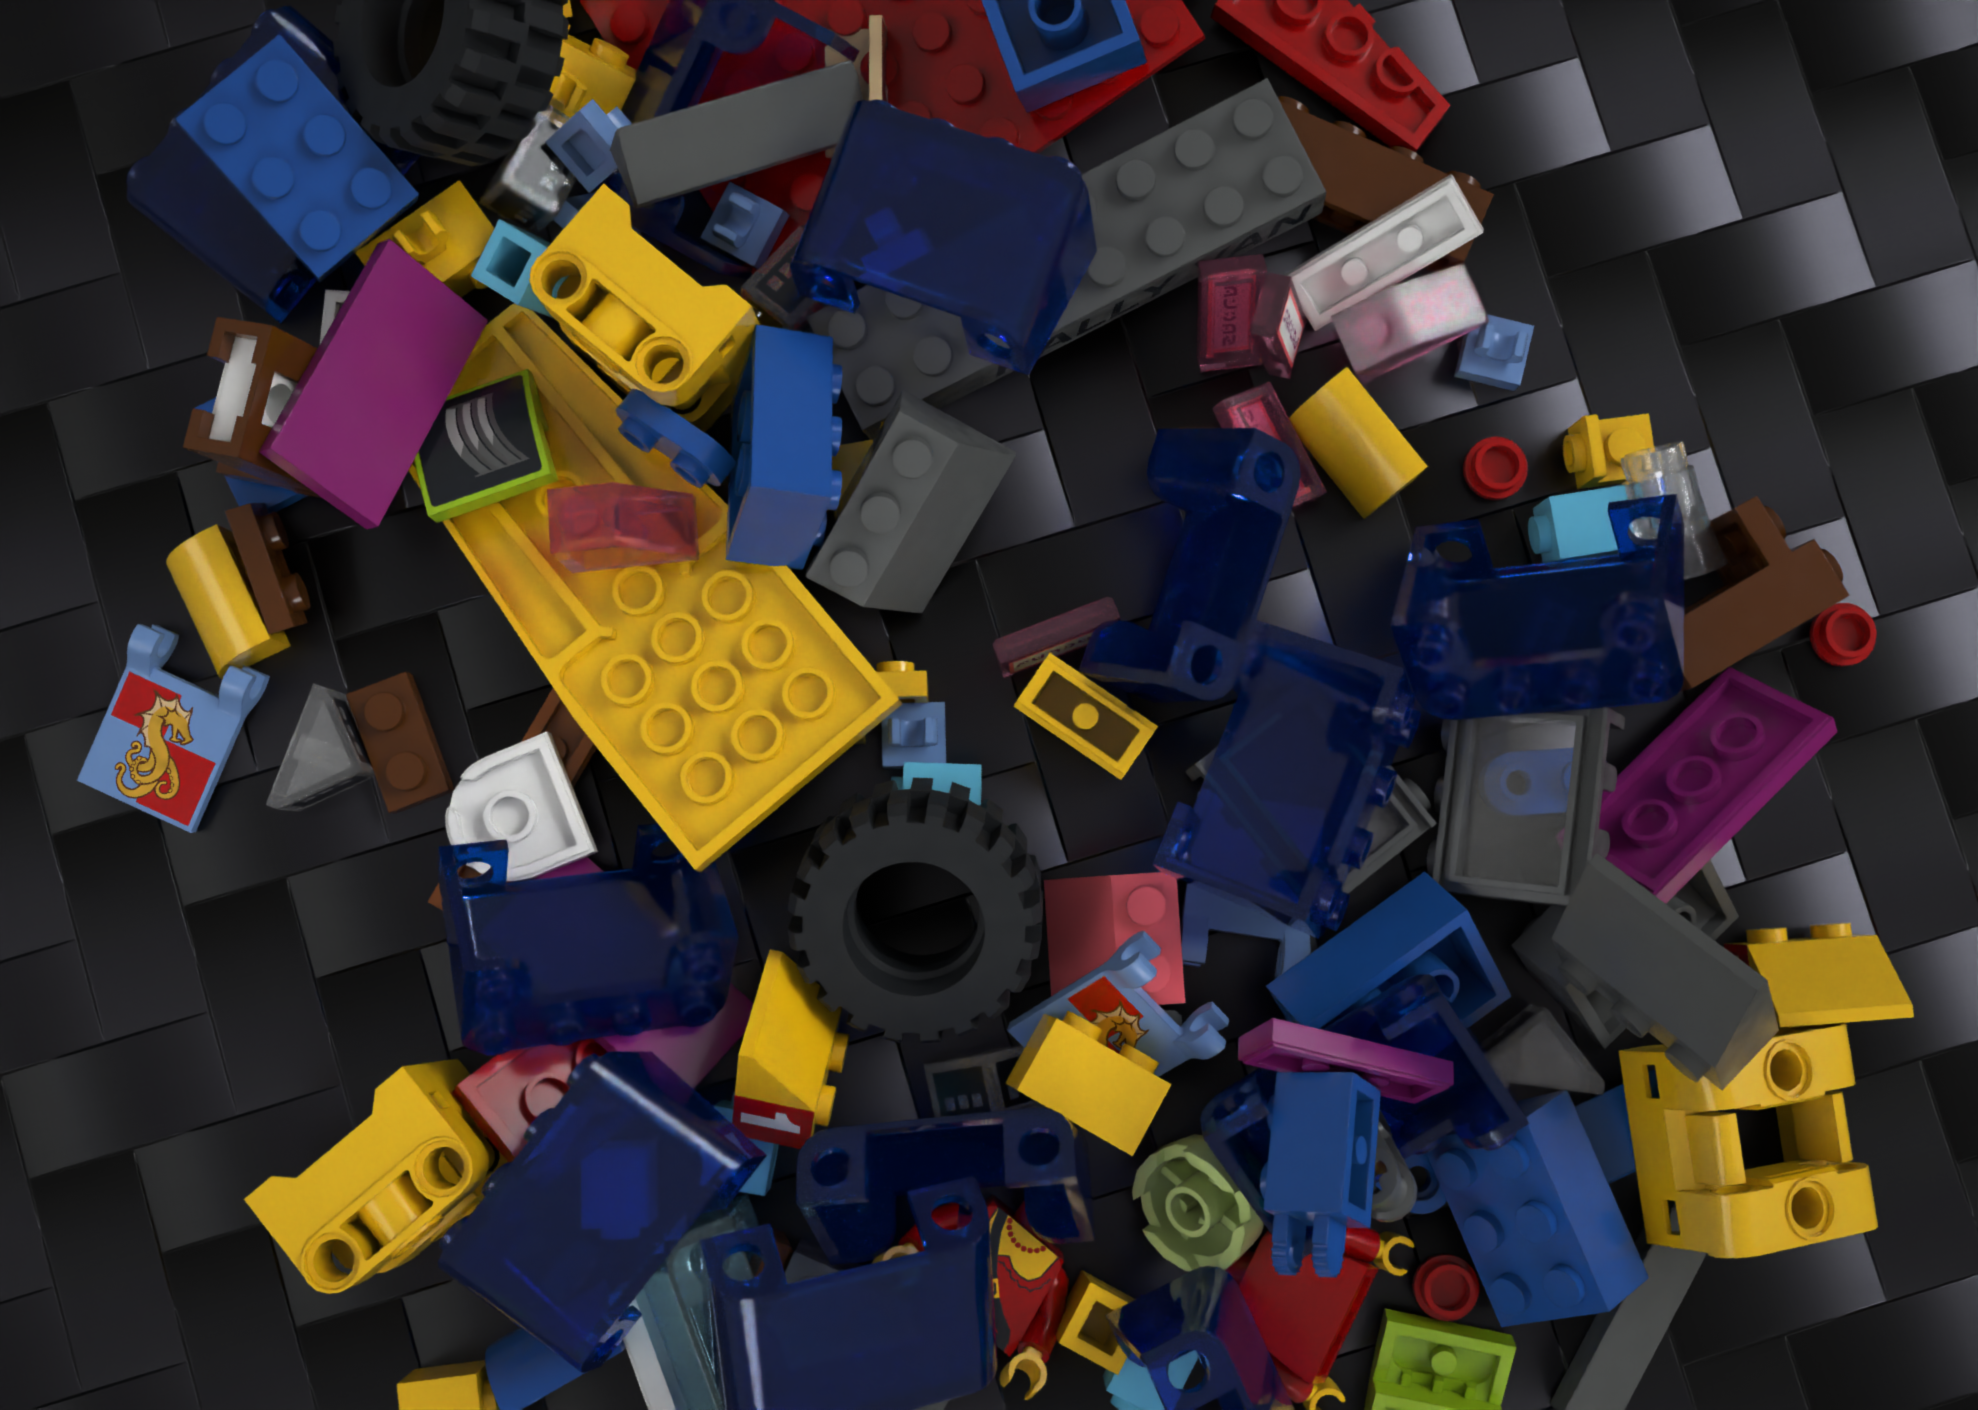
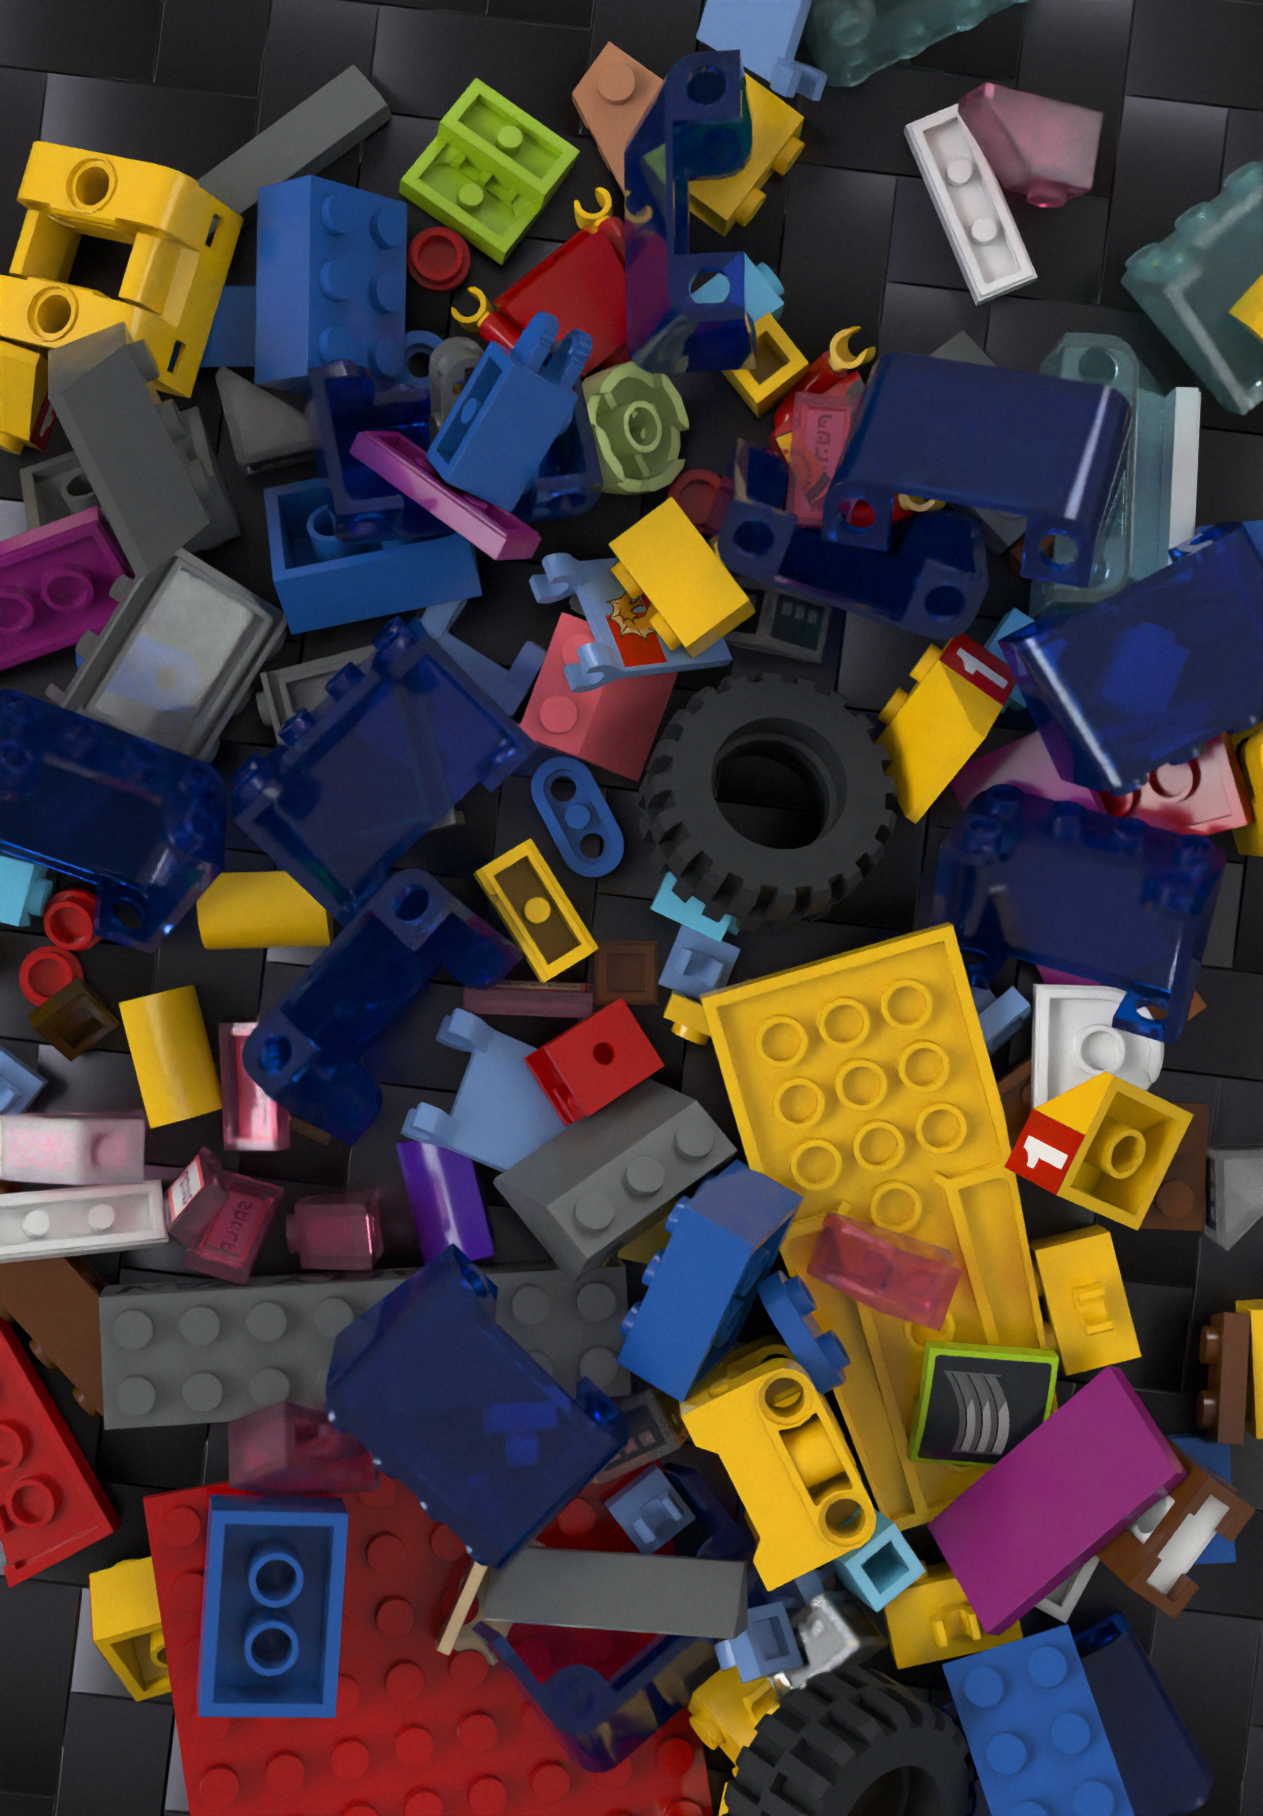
camera: 160 degrees left, 5 degrees up
none -> dark brown tile [28,977,121,1062]
none -> red plate [44,888,108,951]
none -> yellow brick [195,870,334,950]
none -> clear pink slope [228,1401,380,1497]
none -> clear pink slope [286,1188,384,1270]
none -> dark purple brick [395,1138,498,1267]
none -> medium blue flag [400,1008,575,1172]
none -> red piece [523,997,665,1126]
none -> blue plate [531,756,624,877]
none -> reddish brown tile [594,941,658,1005]
none -> red plate [667,469,731,534]
none -> clear pink tile [784,392,860,530]
none -> medium blue tile [969,978,1032,1057]
none -> yellow slope [1004,1071,1194,1231]
none -> yellow brick [1028,1224,1141,1376]

